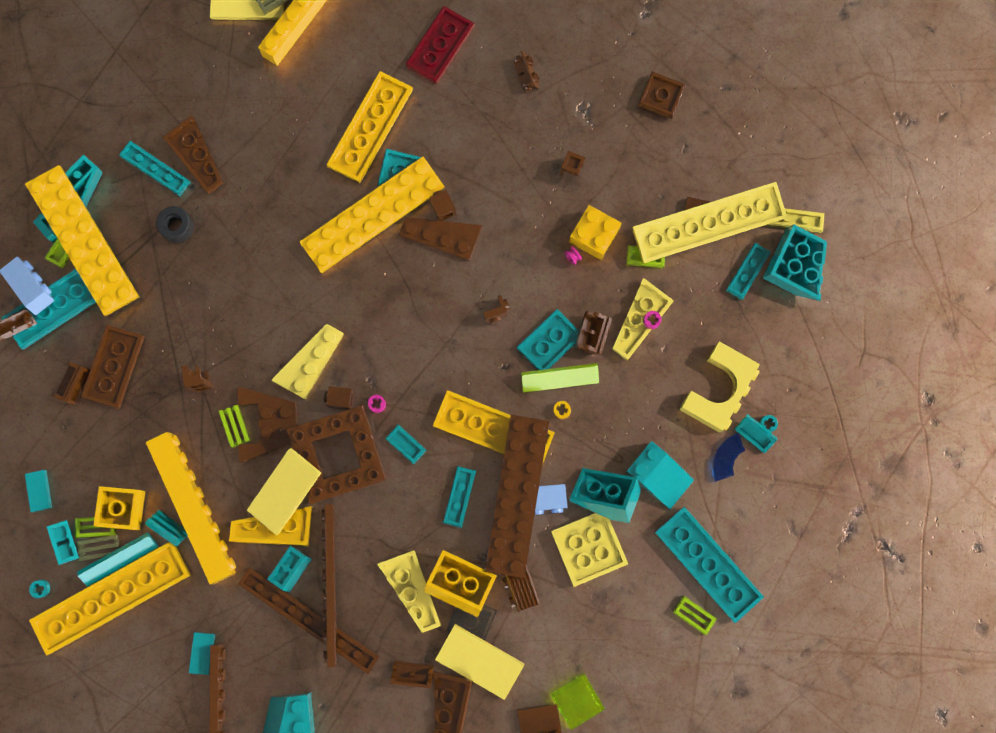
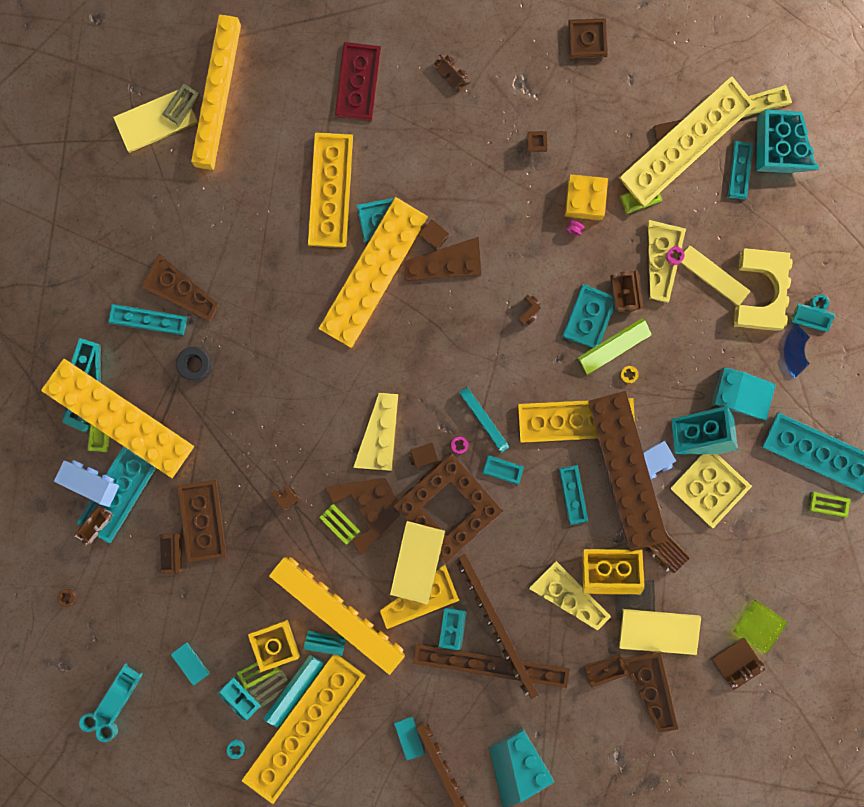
camera: 25 degrees left, 5 degrees up
none -> teal beam [459,386,509,453]
none -> light yellow tile [680,245,750,306]

